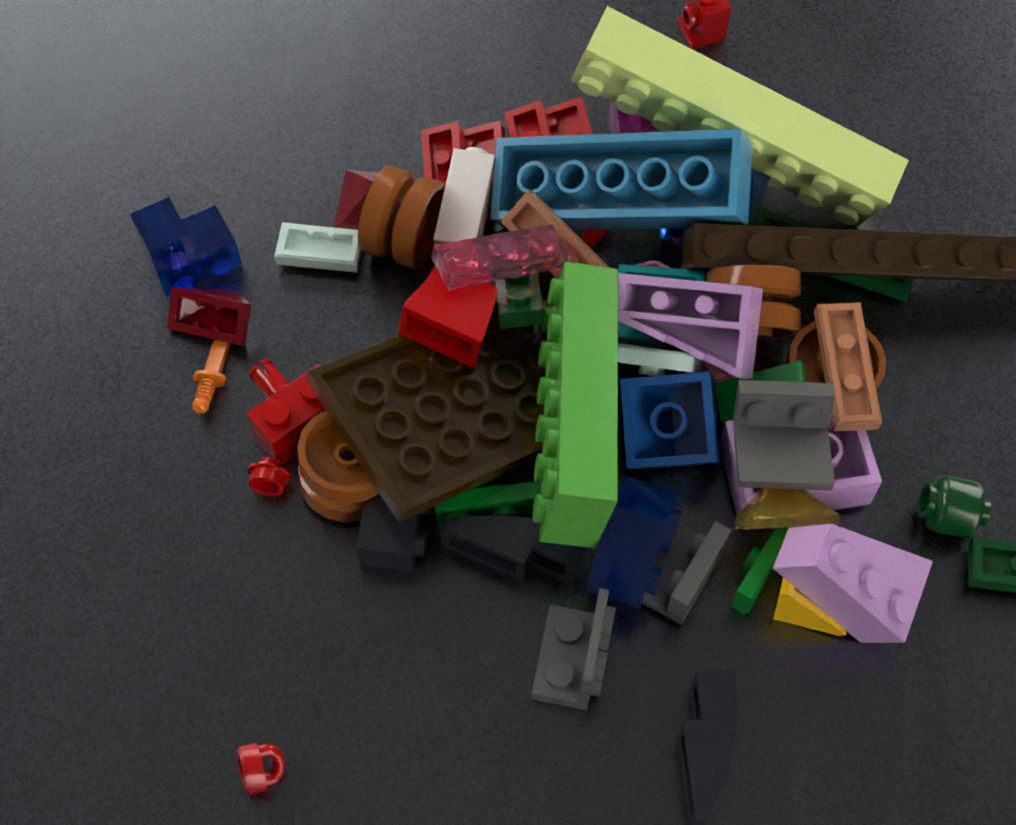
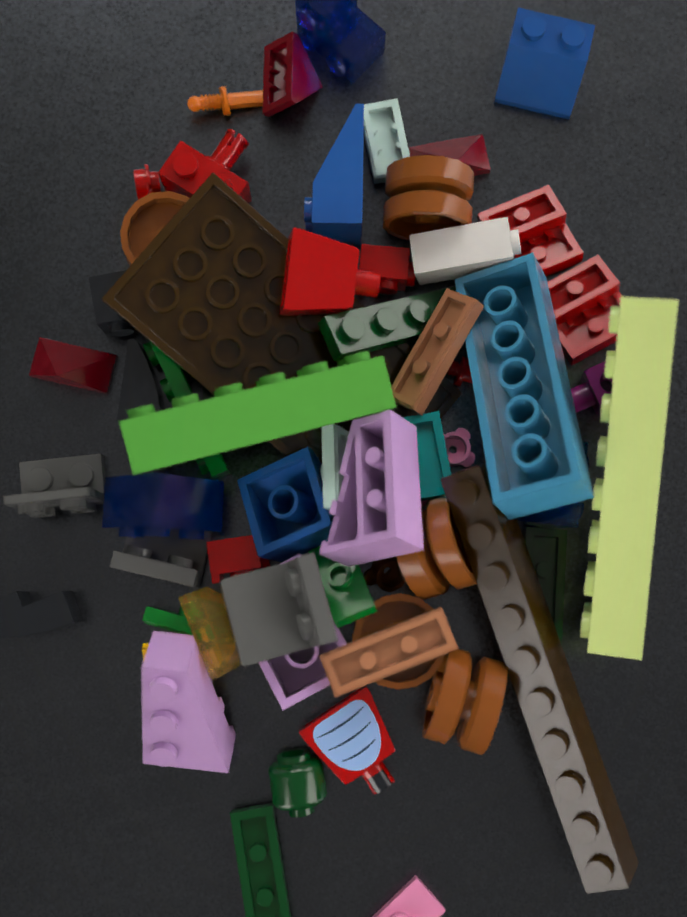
camera: 70 degrees right, 20 degrees up
clear pink plate [431,224,570,290] -> none
none -> dark red slope [29,337,118,394]
none -> red brick [206,535,271,584]
none -> torso [299,685,396,795]
none -> blue slope [304,104,364,251]
none -> dark orange wheel [422,649,508,755]
none -> blue slope [494,7,595,119]

